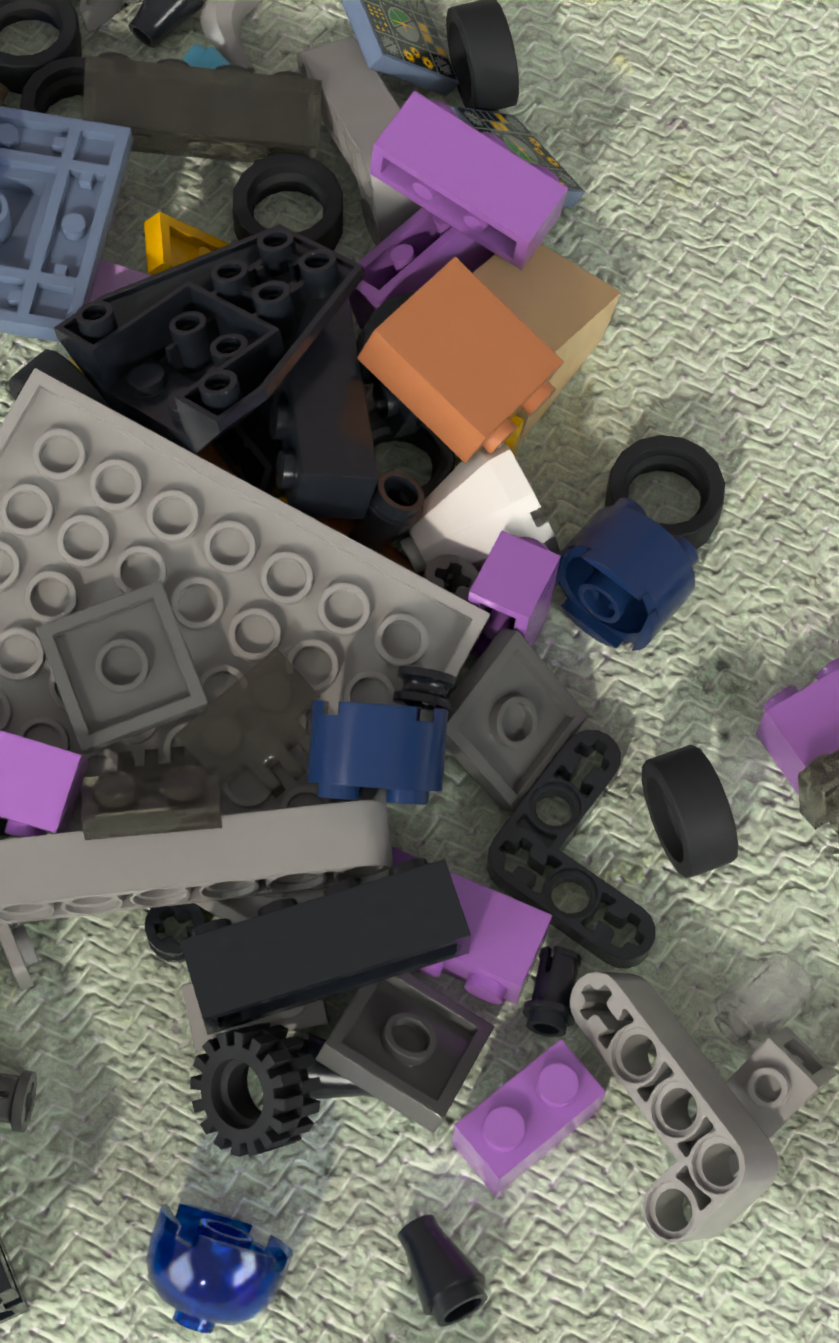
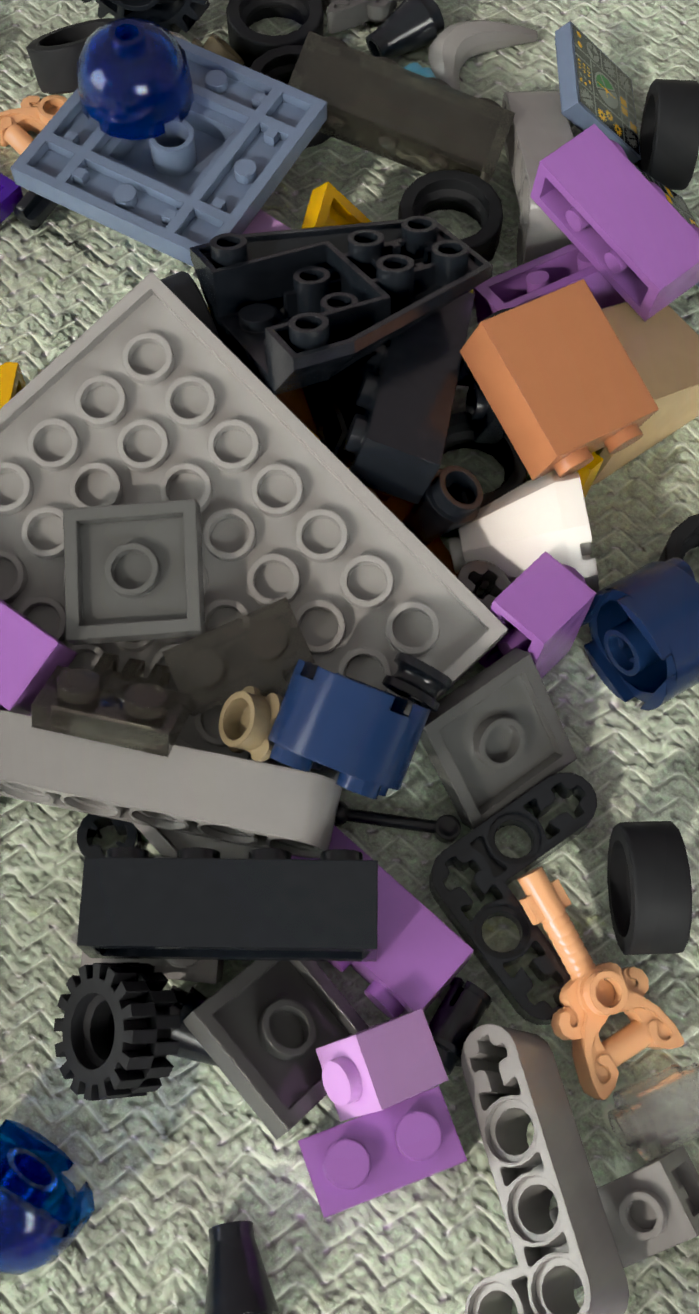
camera: 20 degrees right, 0 degrees up
none -> dark tan plate [219,686,283,762]
none -> lavender brick [315,1009,449,1121]
none -> black hinge [334,801,461,843]
none -> light nougat piece [517,866,685,1100]

